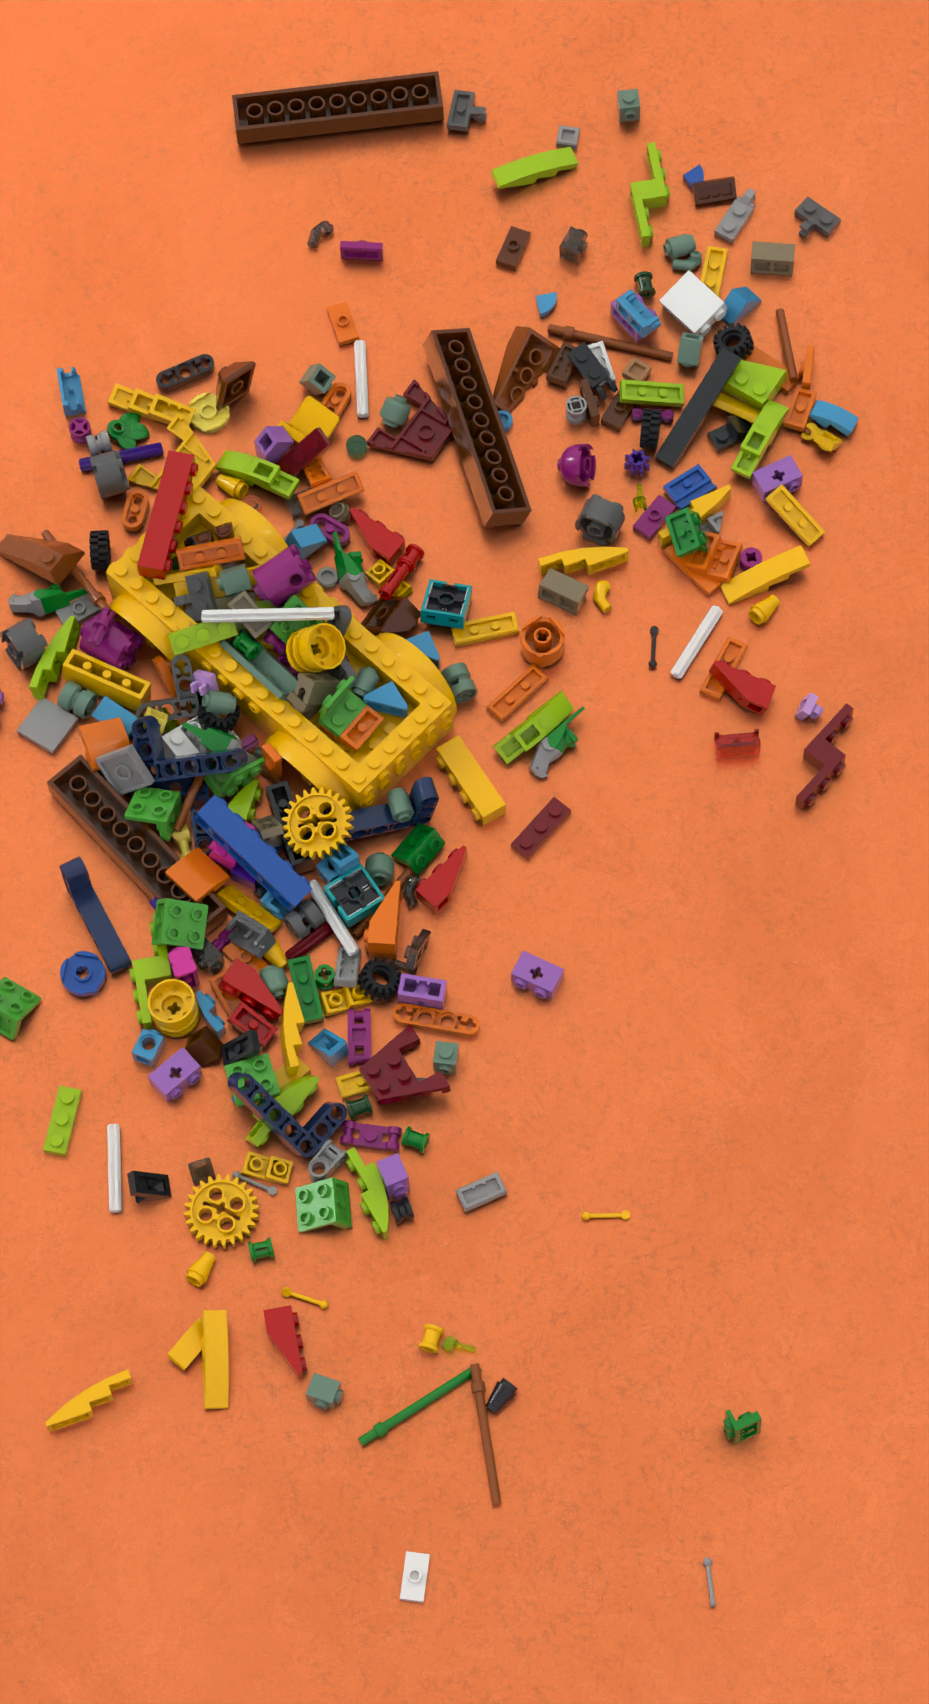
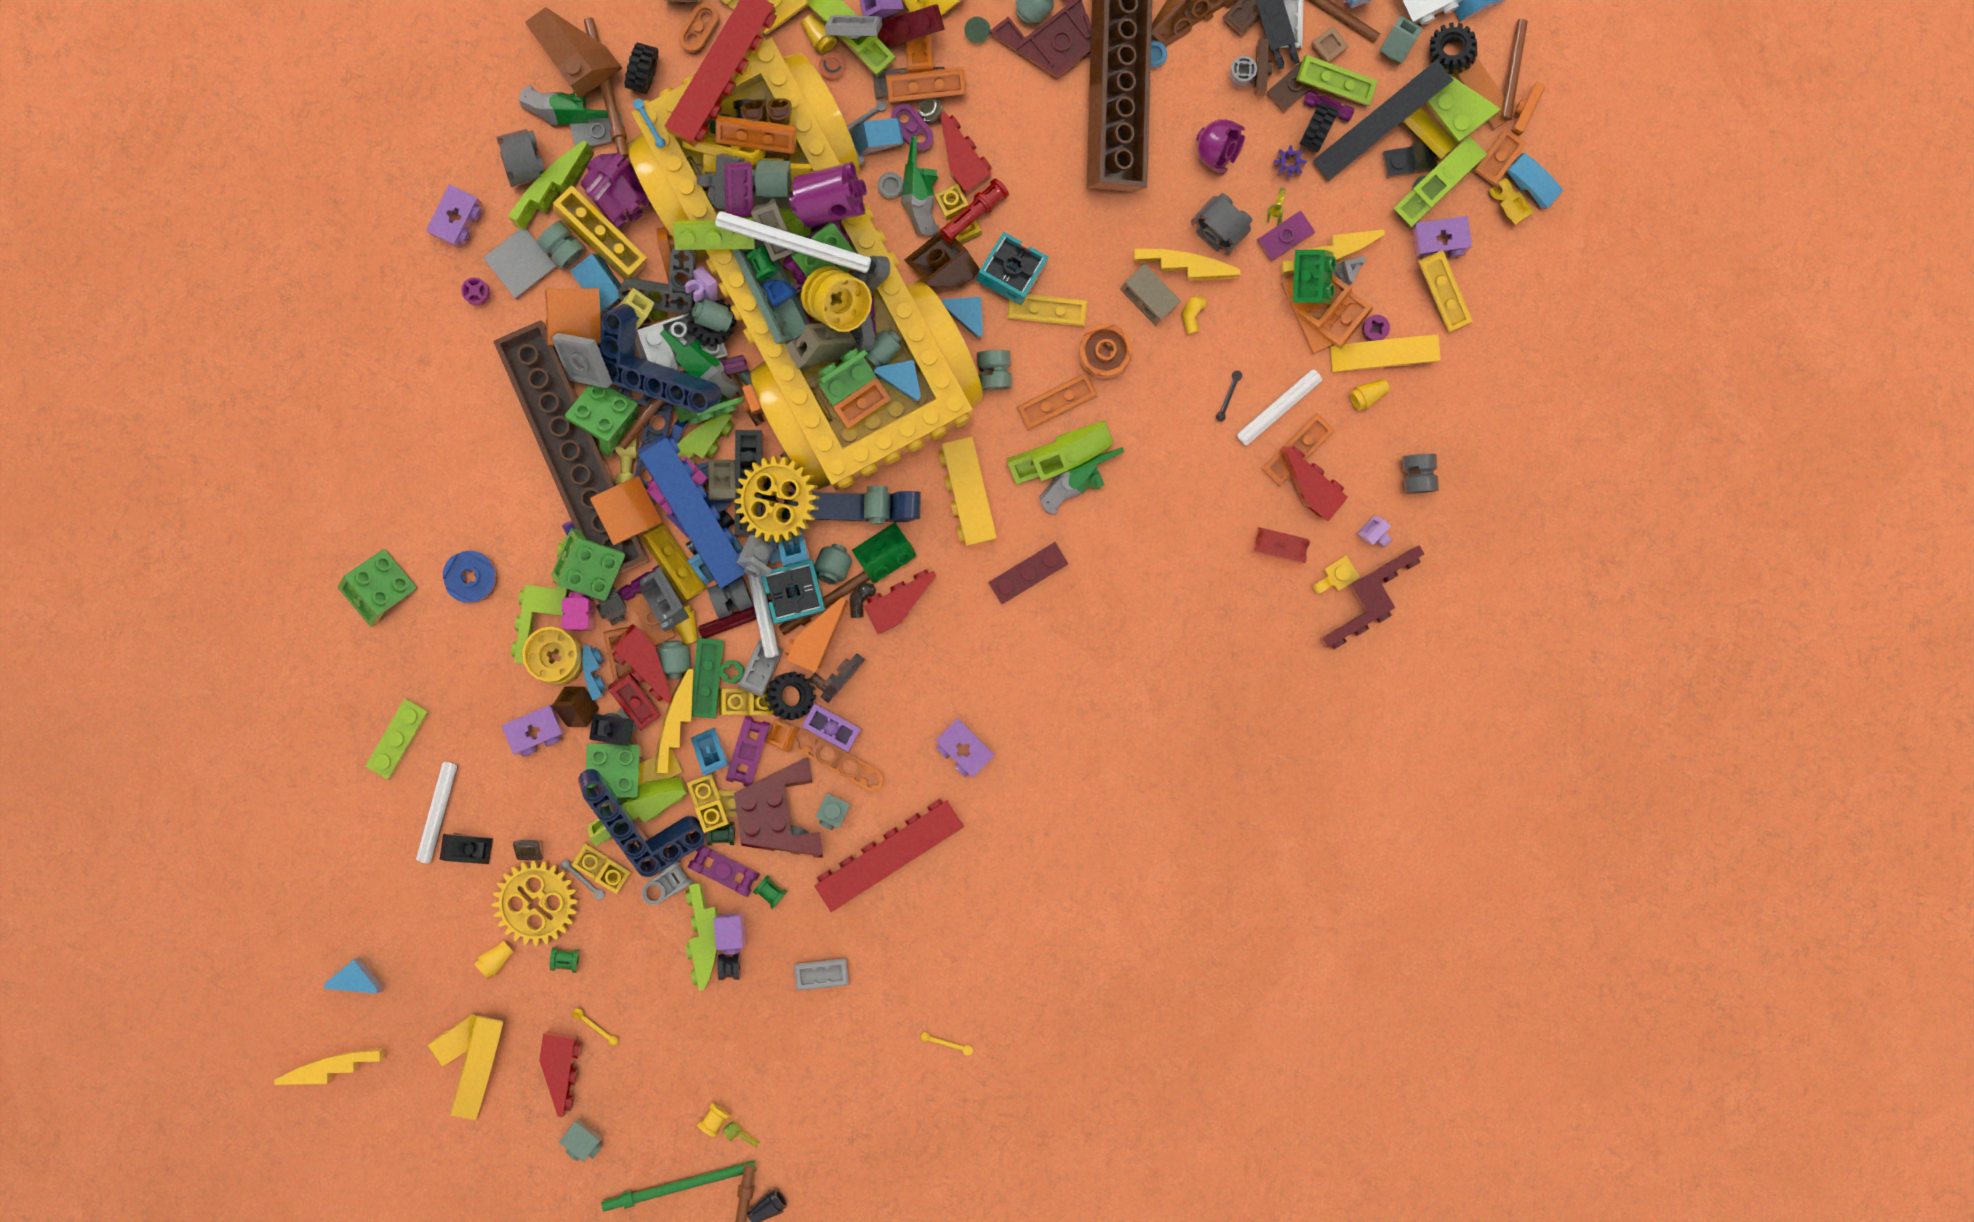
camera: 15 degrees right, 20 degrees up
dark blue beam [59,856,132,975] -> none
dark azure brick [131,1029,166,1068] -> none
bright green bracket [295,1177,352,1233] -> none
blue plate [663,464,717,510] -> none
none -> dark azure slope [324,958,382,994]
none -> magenta wheel [461,277,491,306]
none -> dark azure hinge [633,99,666,148]
none -> yellow slope [687,773,729,833]
none -> magenta plate [724,162,753,217]
none -> light grey bracket [737,535,774,577]
none -> blue tile [762,280,798,307]
none -> orange tile [765,718,799,753]
none -> red brick [814,799,964,912]
none -> light grey plate [825,15,882,38]
none -> yellow plate [1312,556,1360,595]
none -> dark grey wheel [1402,454,1439,494]

